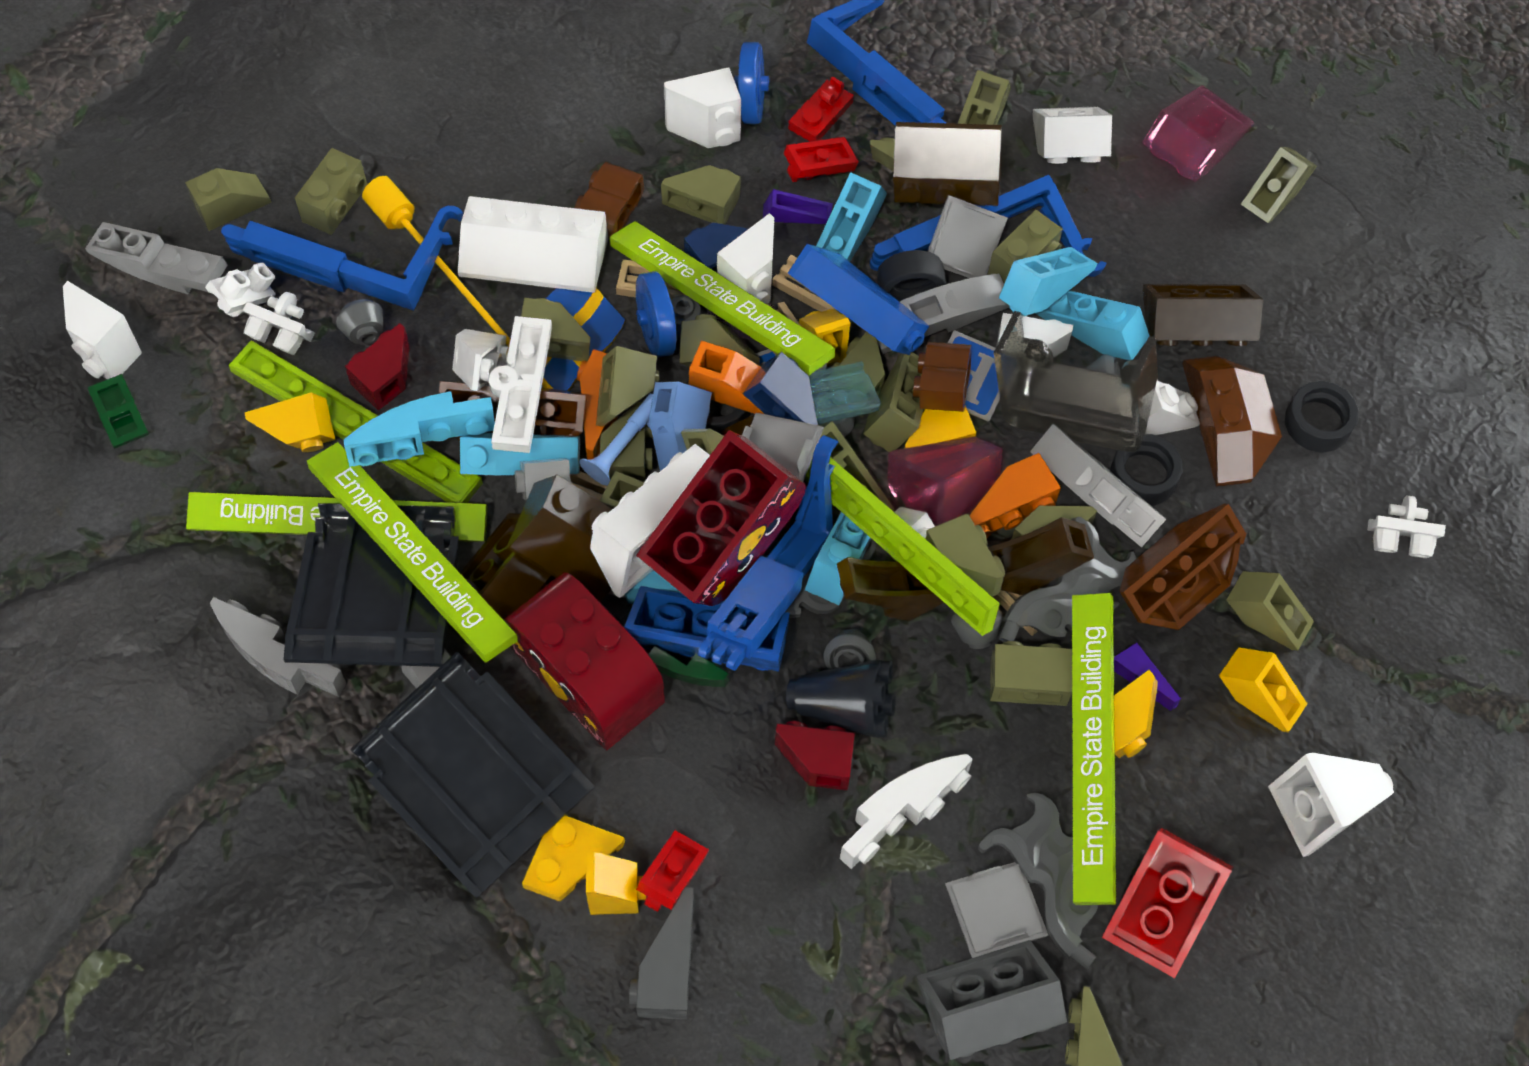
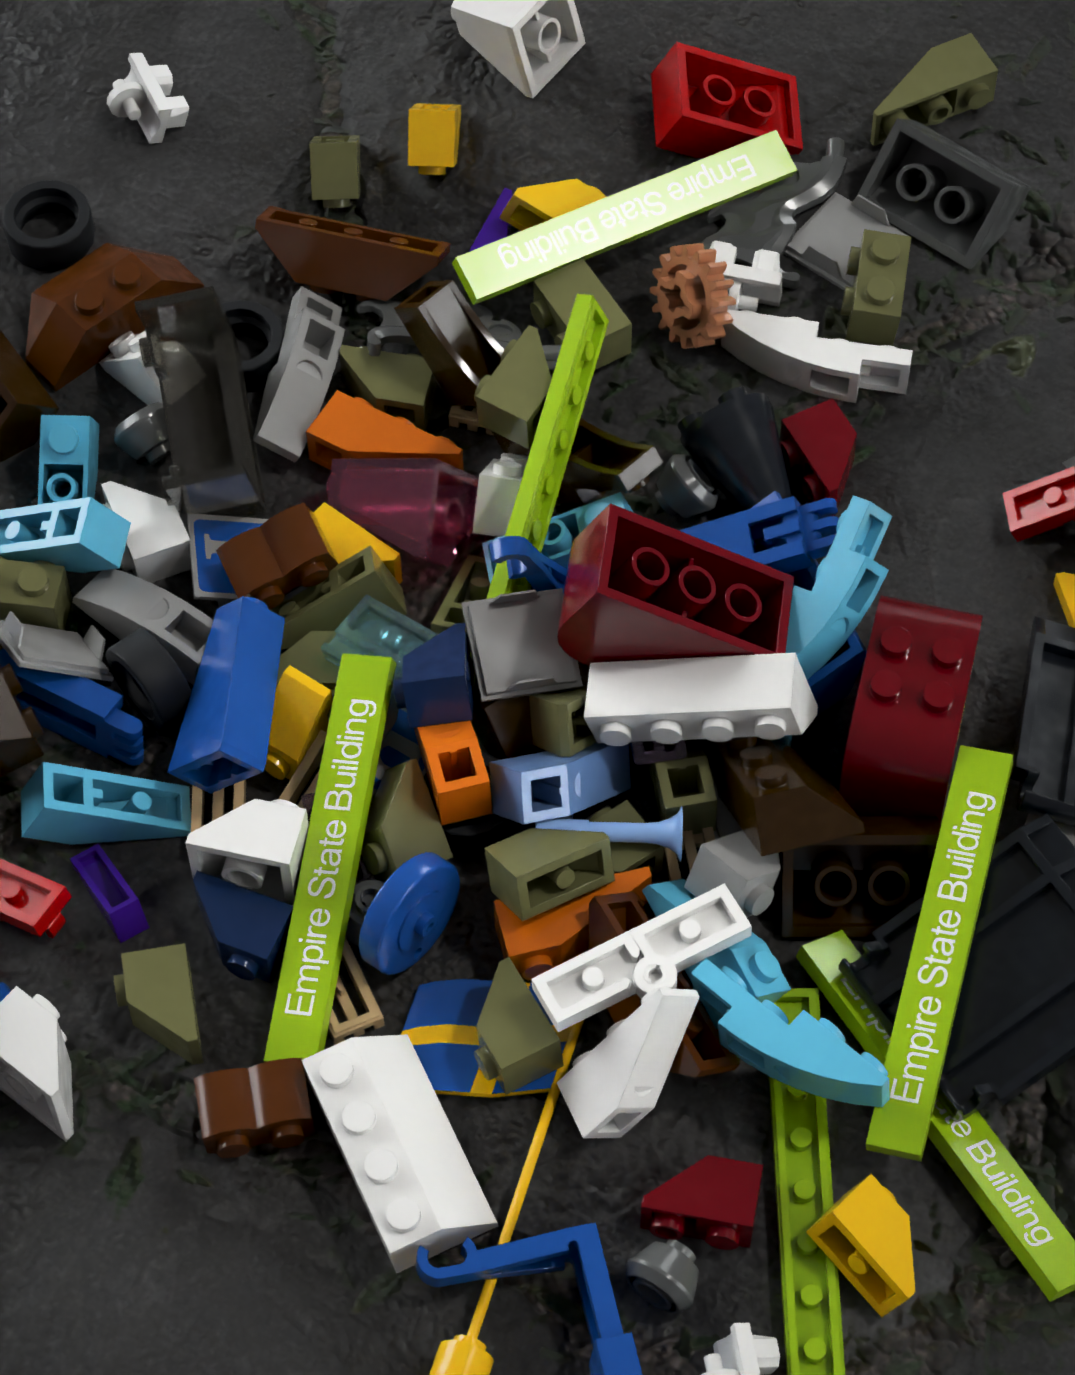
camera: 120 degrees left, 5 degrees down
none -> nougat gear [650,243,736,349]
none -> white hips [709,241,782,312]
none -> medium azure slope [786,495,892,680]
none -> olive brick [841,229,911,346]

